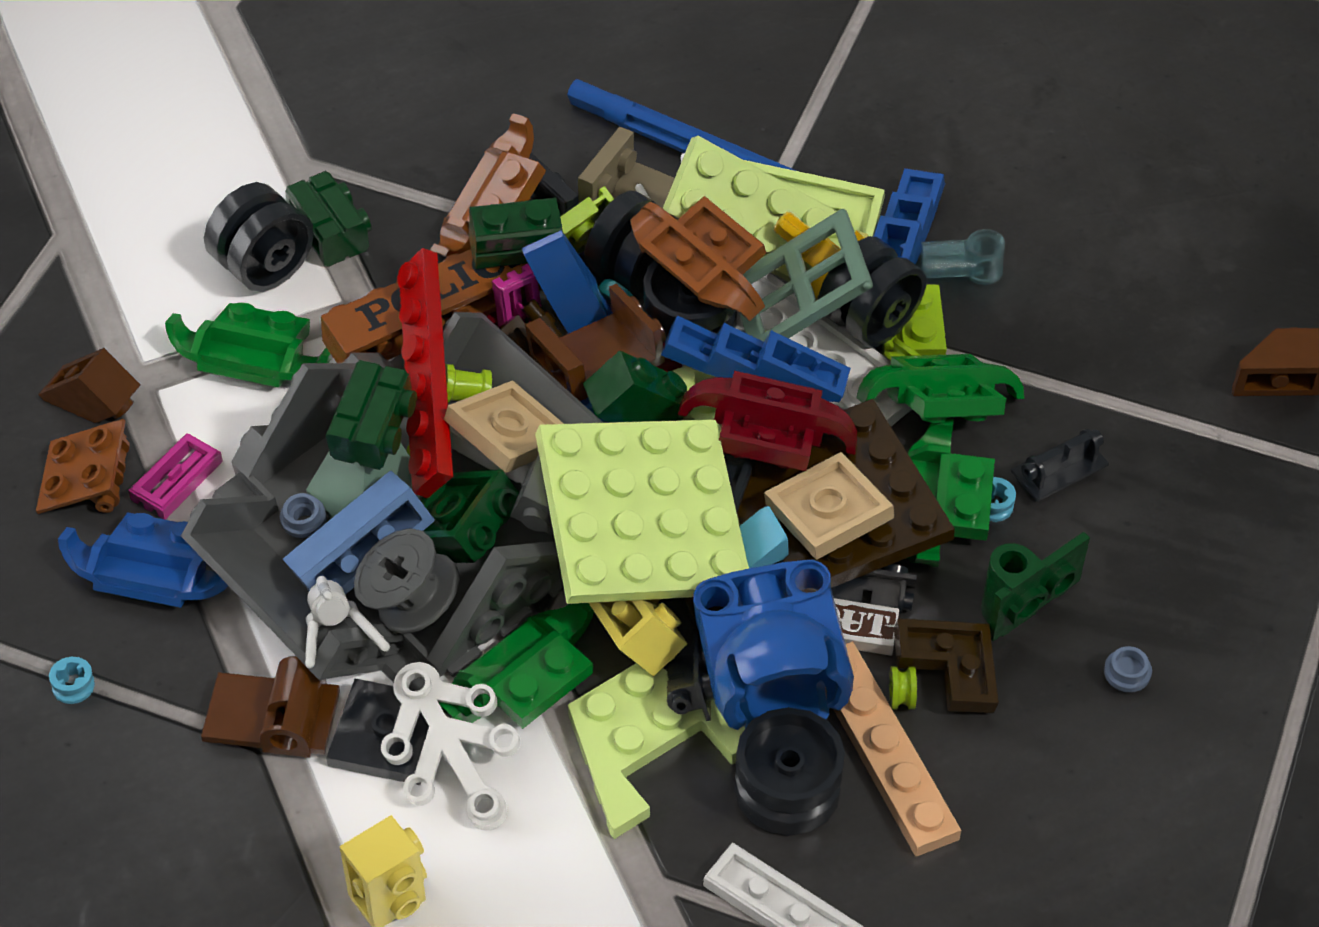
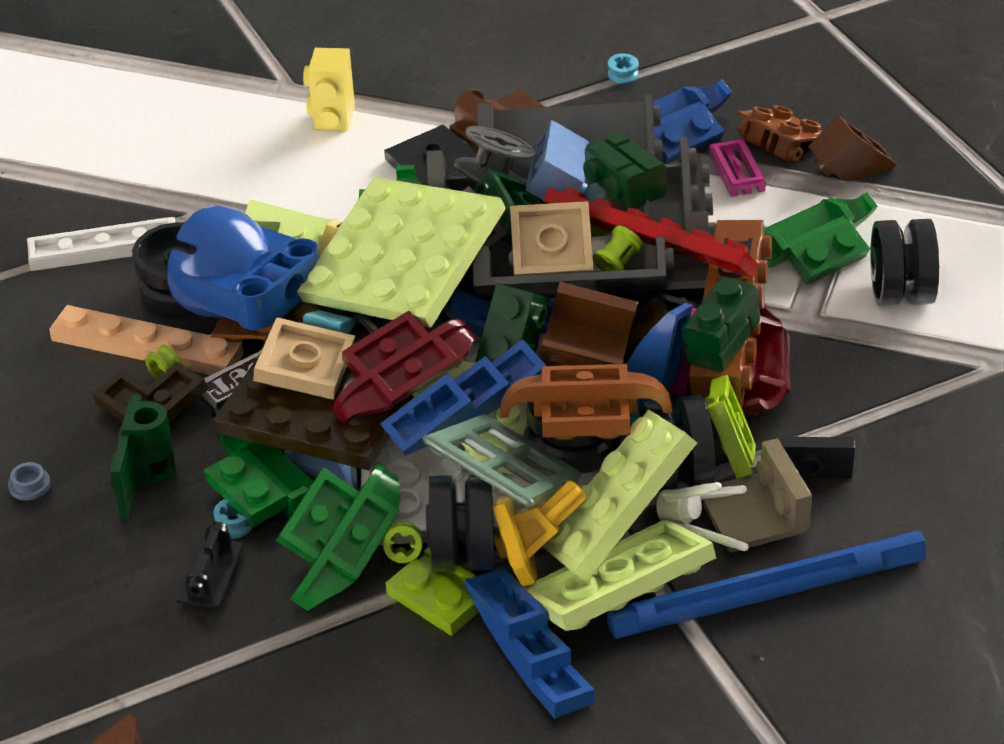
camera: 135 degrees right, 10 degrees down
dark green brick [285,171,372,267] -> none
white plant [305,576,390,668] -> none
white plant [381,662,520,830] -> none
plate [430,113,546,258] -> none
clear light blue piece [921,229,1005,285] -> none

